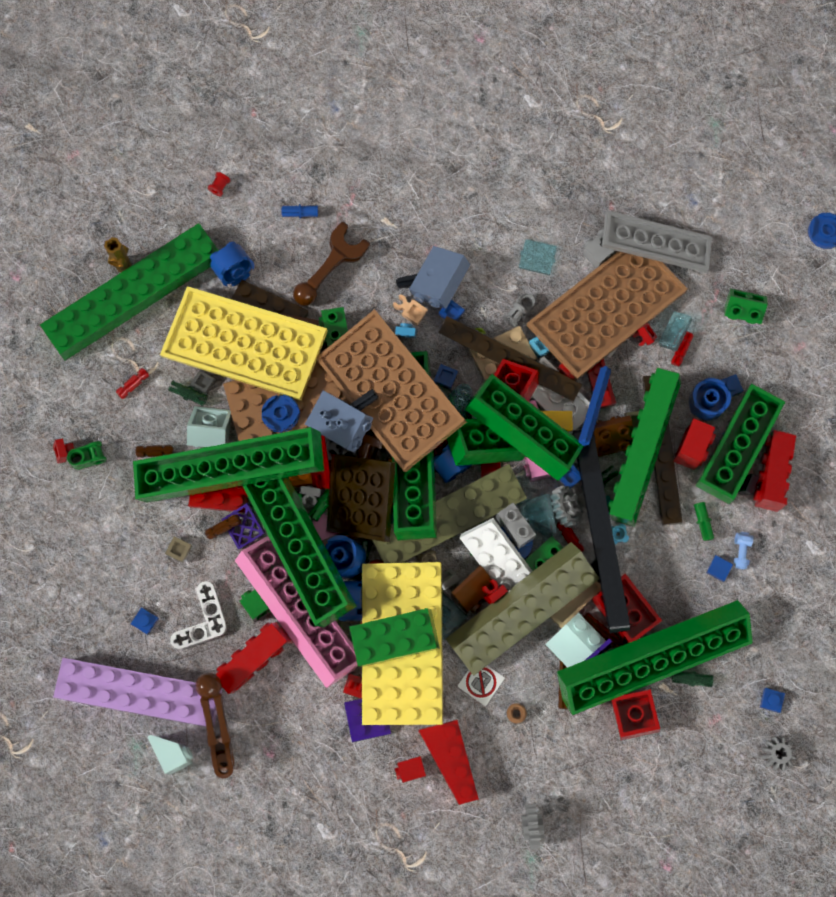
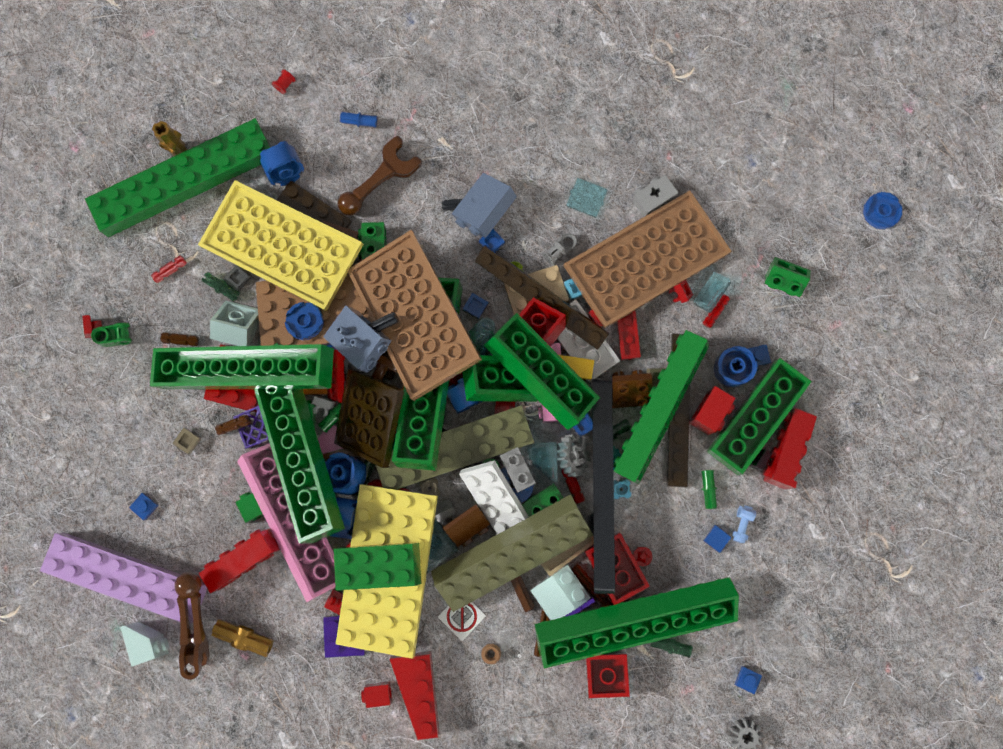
camera: 15 degrees right, 5 degrees up
white beam [170,581,227,650] -> none
light nougat plate [393,294,428,326] -> none
dark azure plate [395,323,417,338] -> none
red tile [482,579,508,604] -> none
blue axle [579,366,611,446] -> none
light grey plate [602,210,712,273] -> none
none -> pearl gold piece [211,619,274,657]
none -> reddish brown axle [511,575,535,612]
none -> red tile [633,546,653,567]

